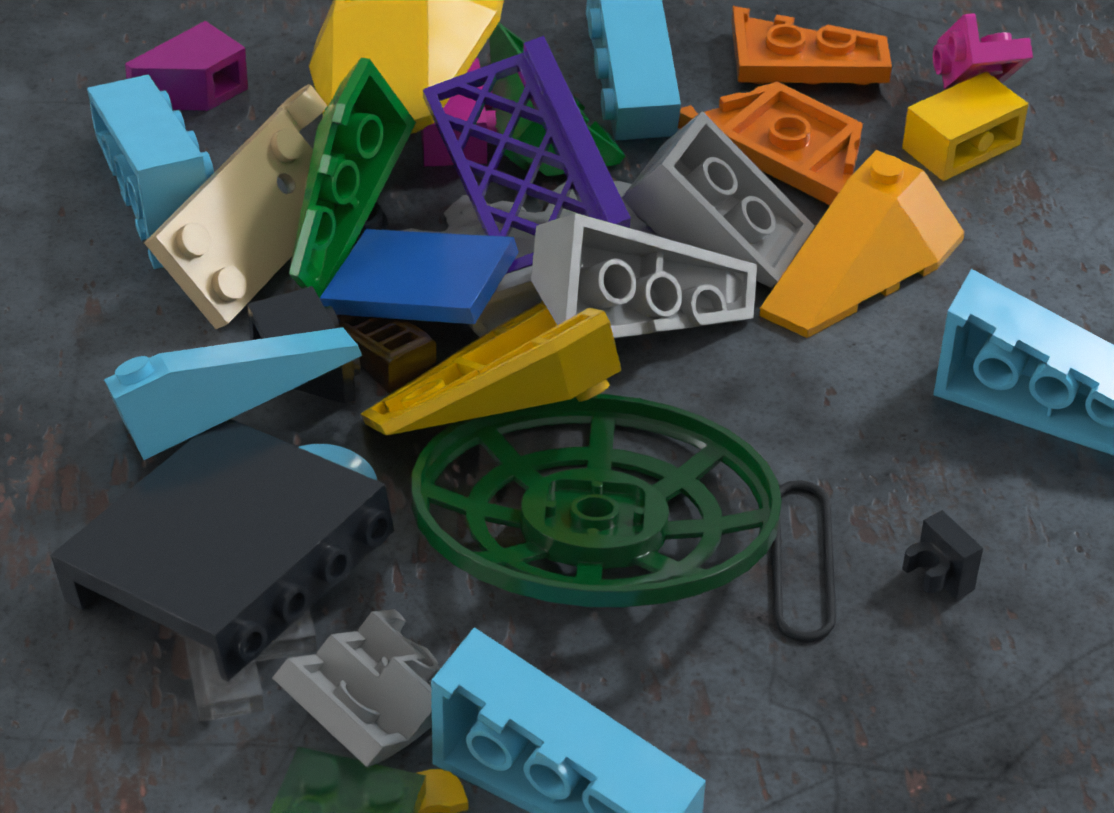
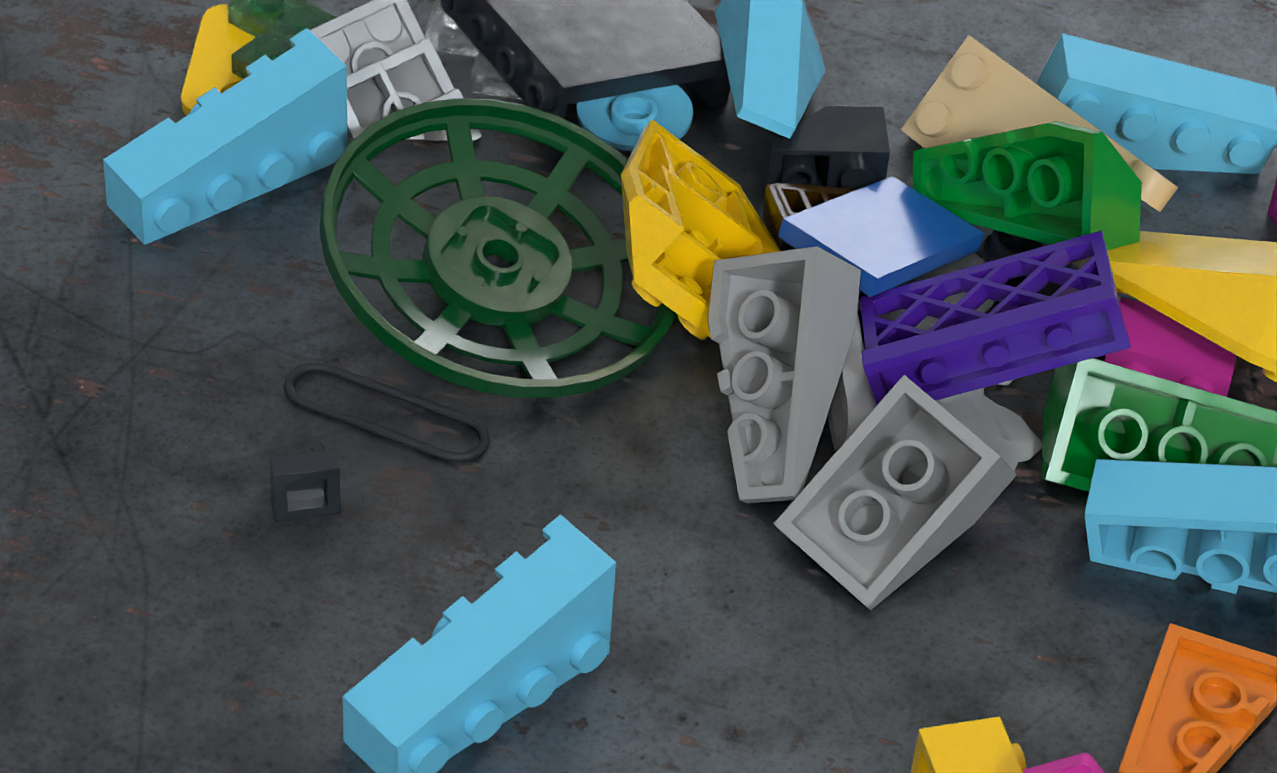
camera: 110 degrees right, 0 degrees up
orange wing [678,82,863,205] -> none
light orange wedge [759,150,965,338] -> none

